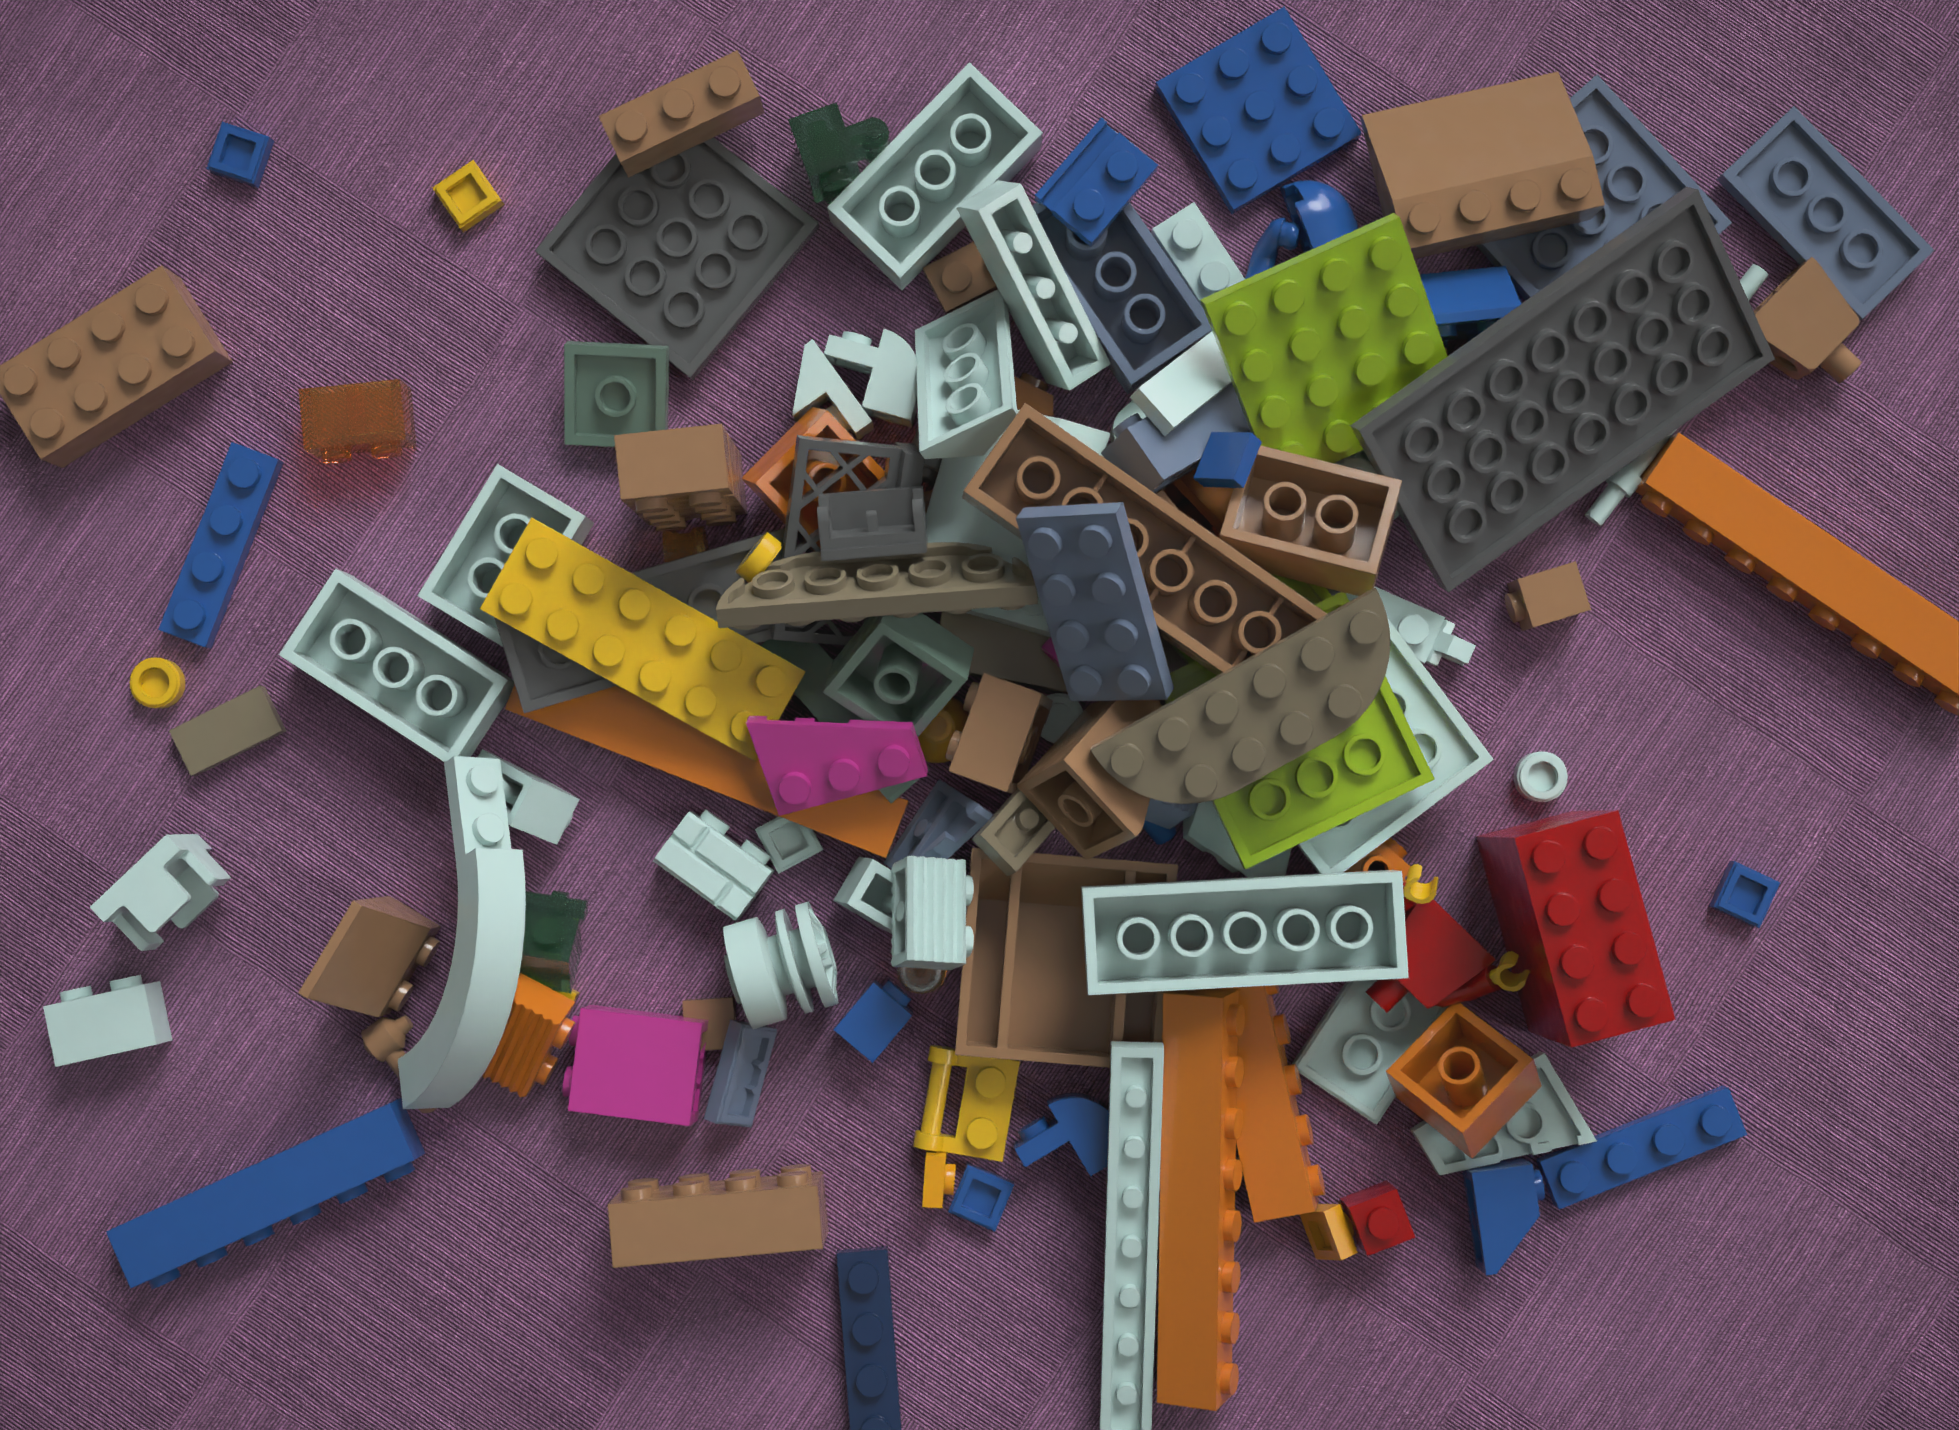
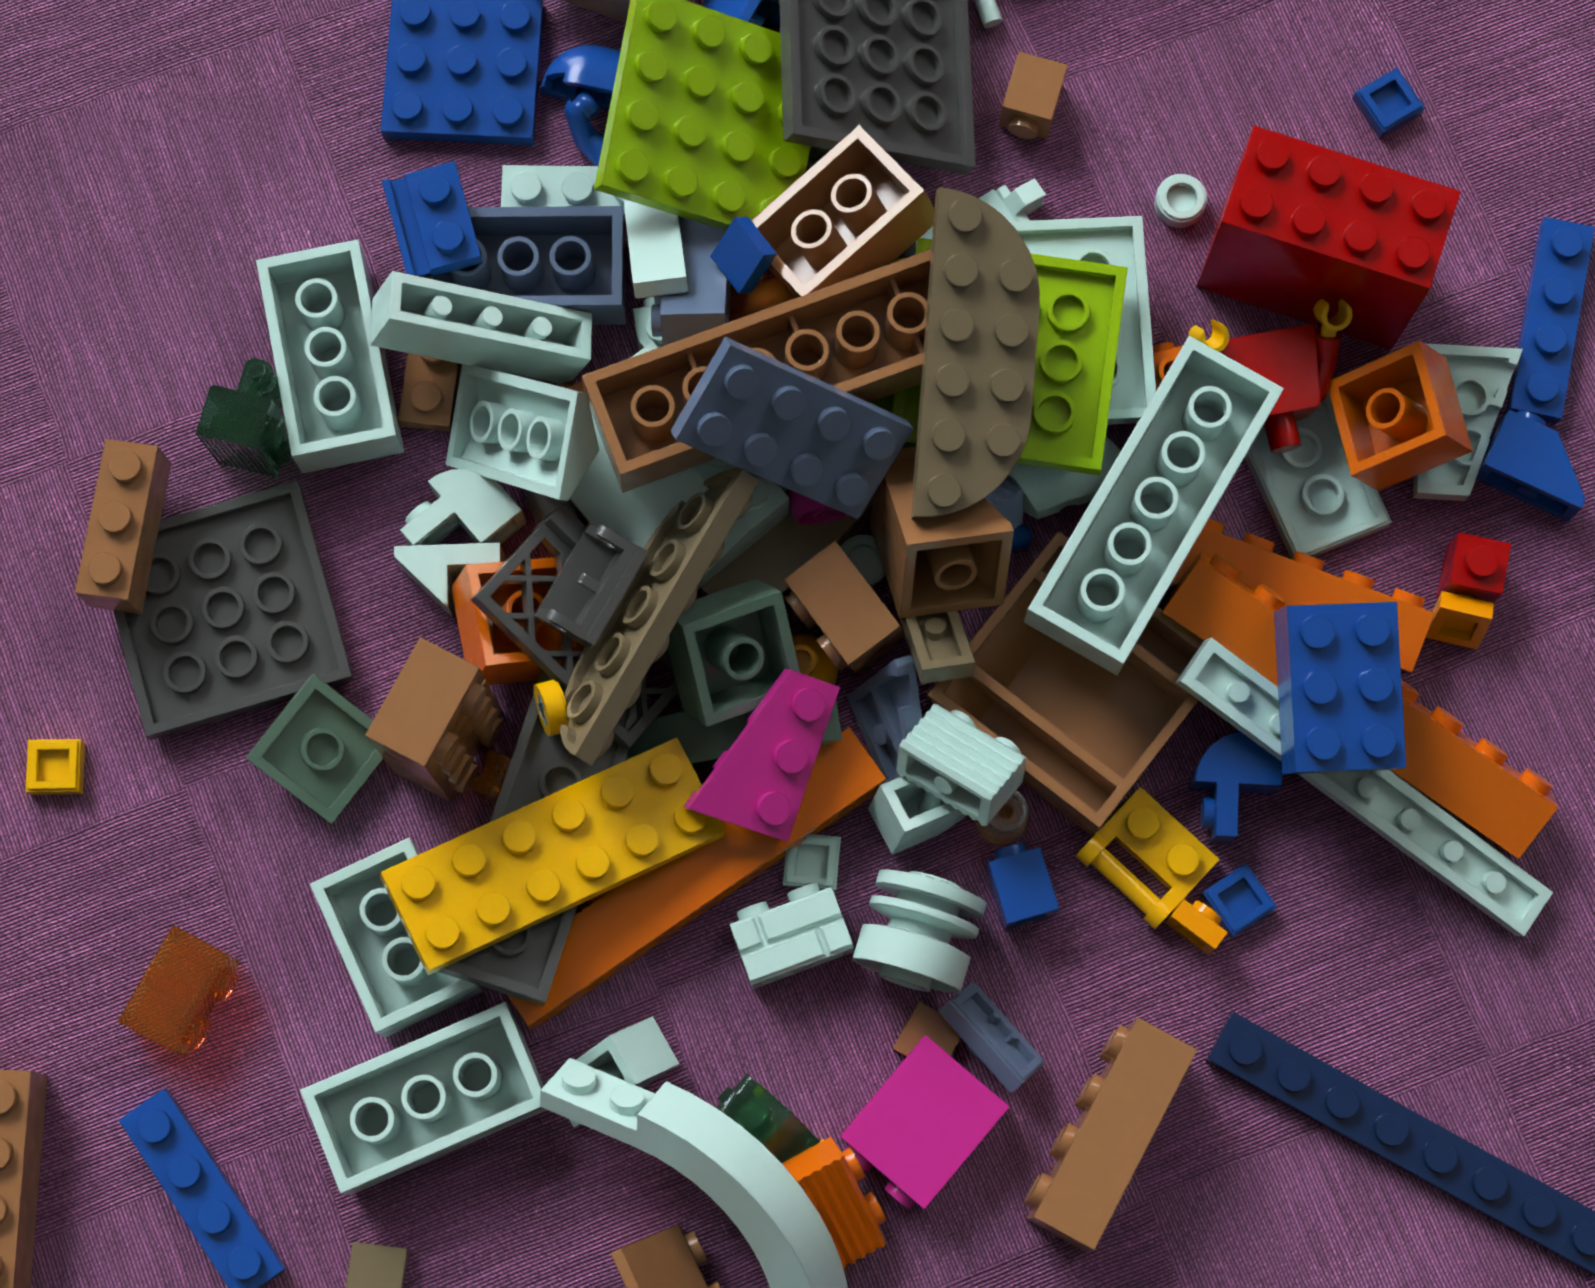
camera: 50 degrees left, 10 degrees down
none -> blue brick [1274,602,1406,775]

